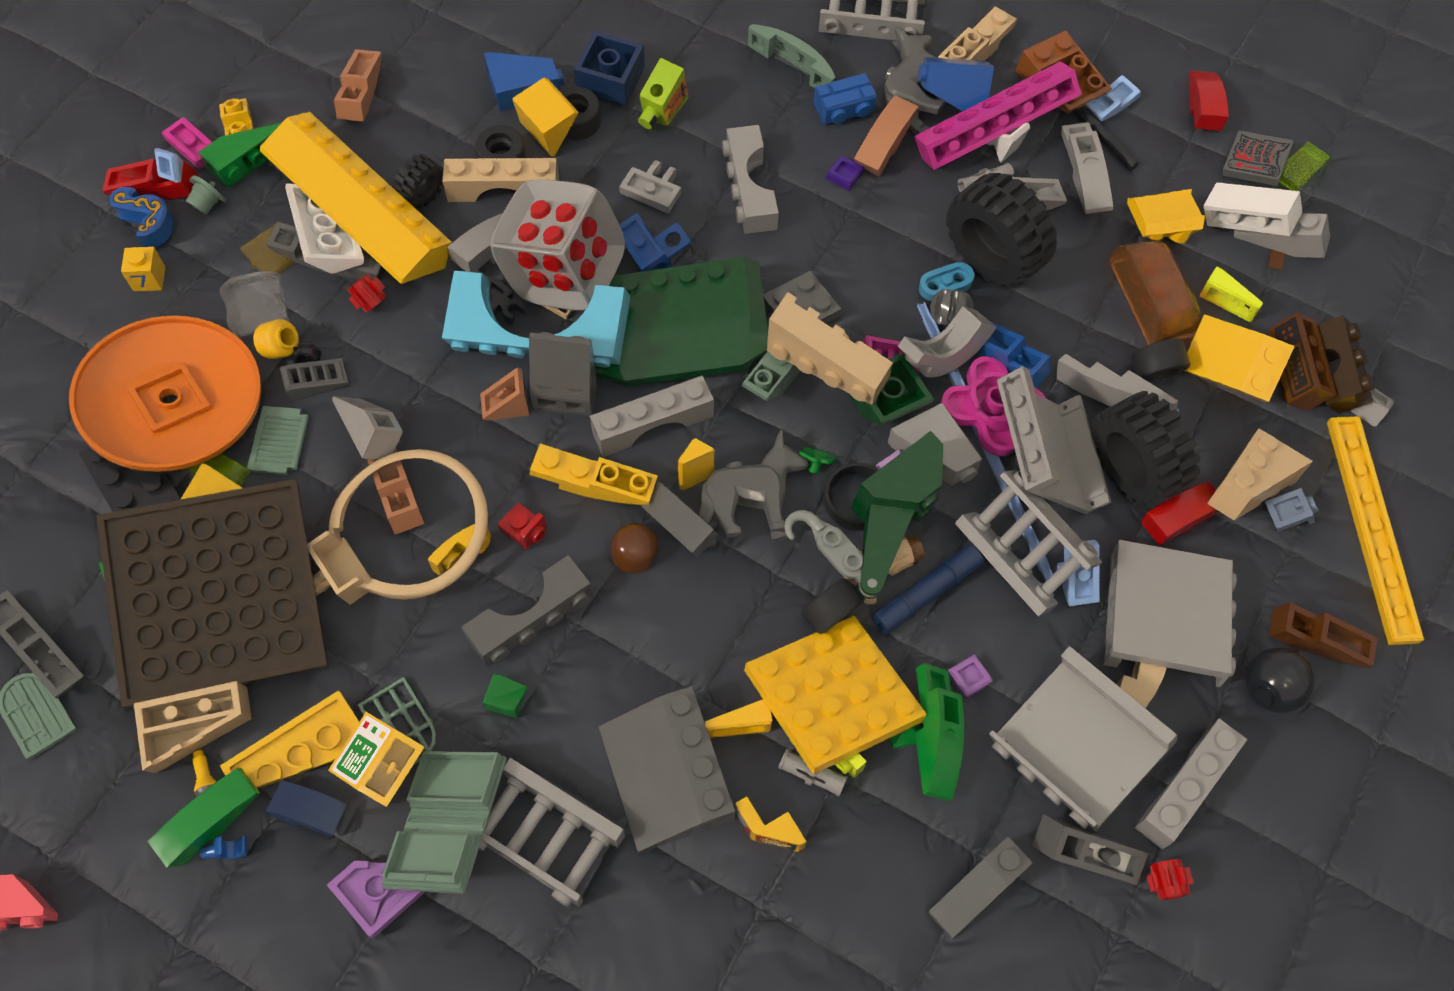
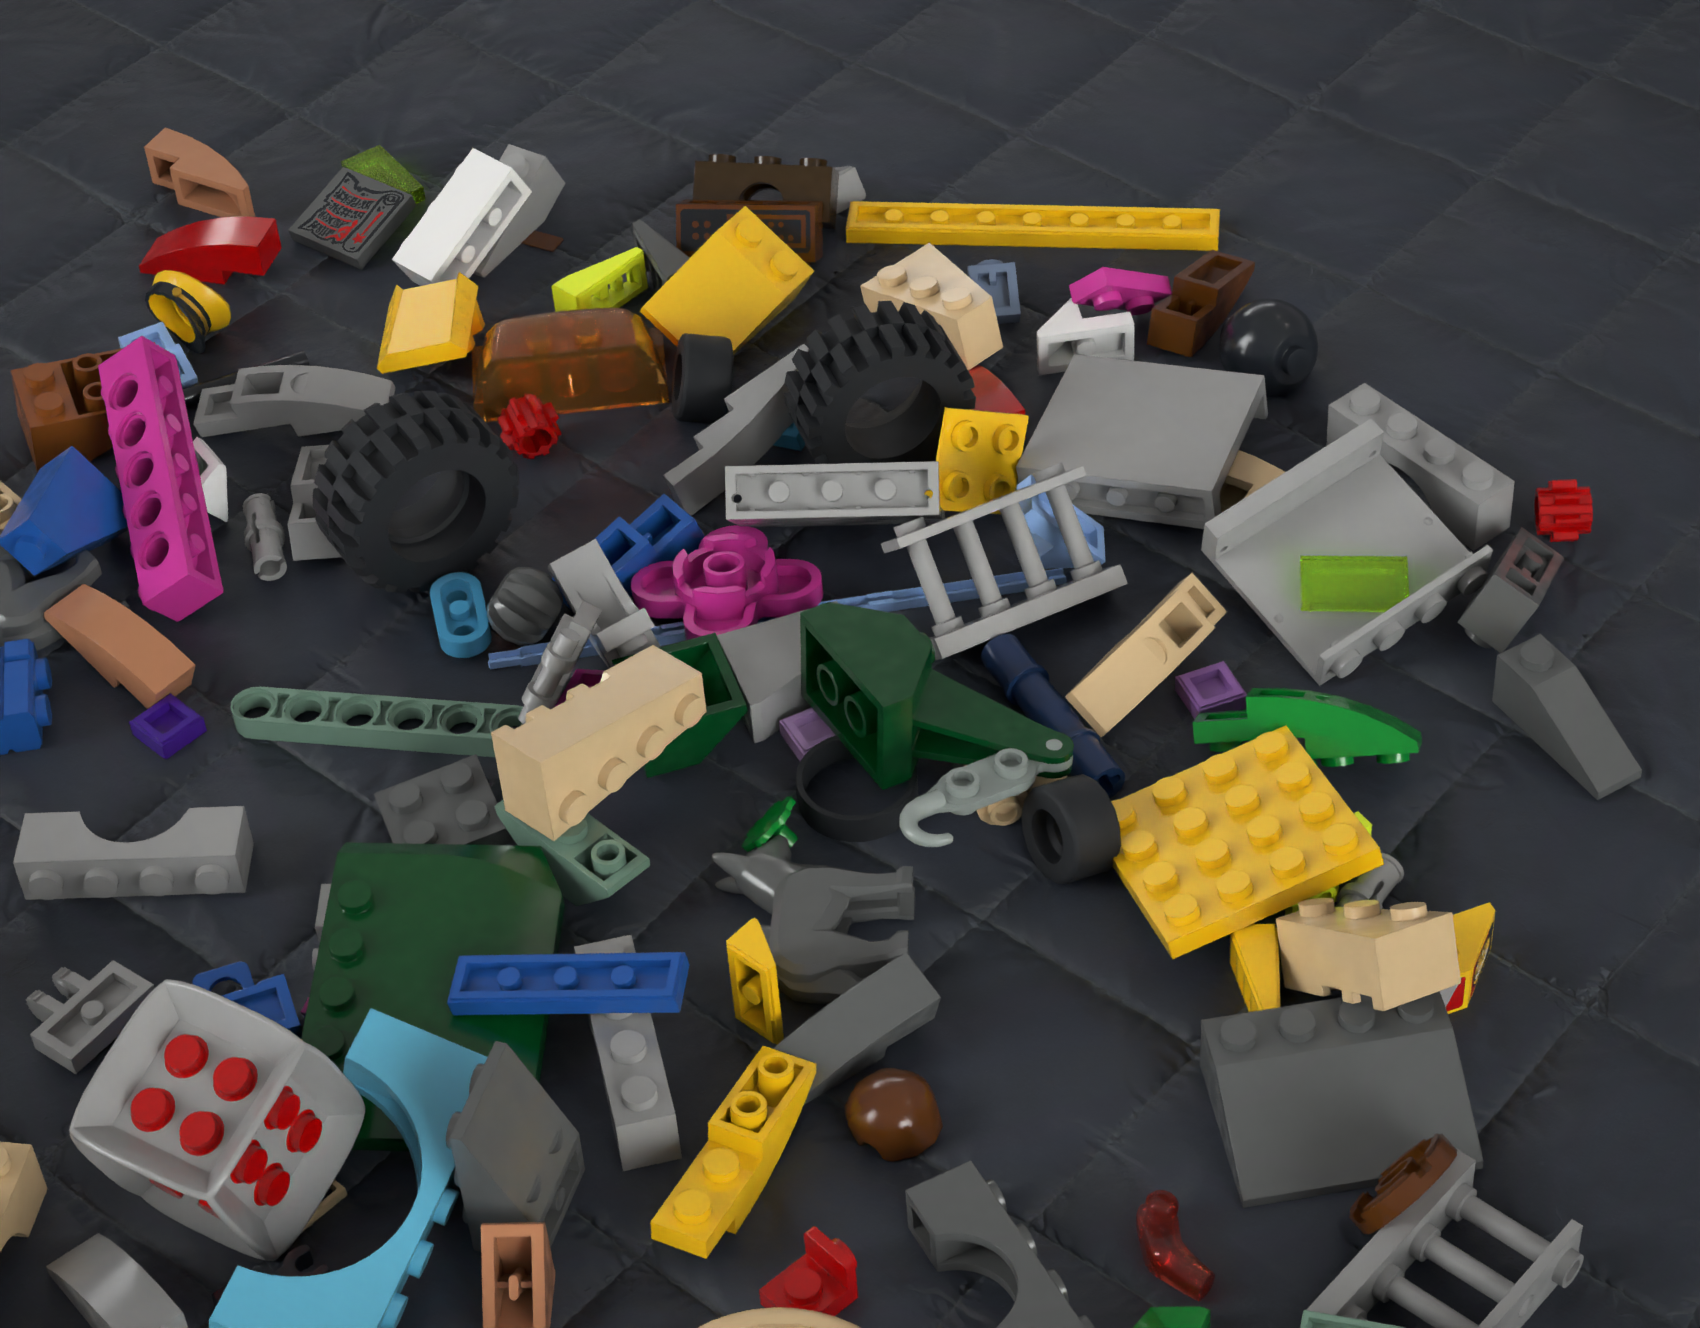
camera: 75 degrees left, 20 degrees down
none -> nougat slope [144,127,255,217]
none -> yellow piece [145,270,231,353]
none -> sand green beam [230,686,523,757]
none -> blue tile [447,952,690,1015]
none -> red gear [497,394,562,459]
none -> light grey plate [518,600,602,724]
none -> dark grey slope [632,219,690,292]
none -> yellow hinge [925,407,1029,515]
none -> white slope [1037,298,1134,375]
none -> tan slope [1065,573,1227,737]
none -> dark pink plate [1069,267,1172,315]
none -> clear red arm [1136,1190,1215,1302]
none -> tan wedge [1276,898,1461,1011]
none -> clear neon green tile [1299,556,1410,612]
none -> reddish brown tile [1349,1133,1457,1235]

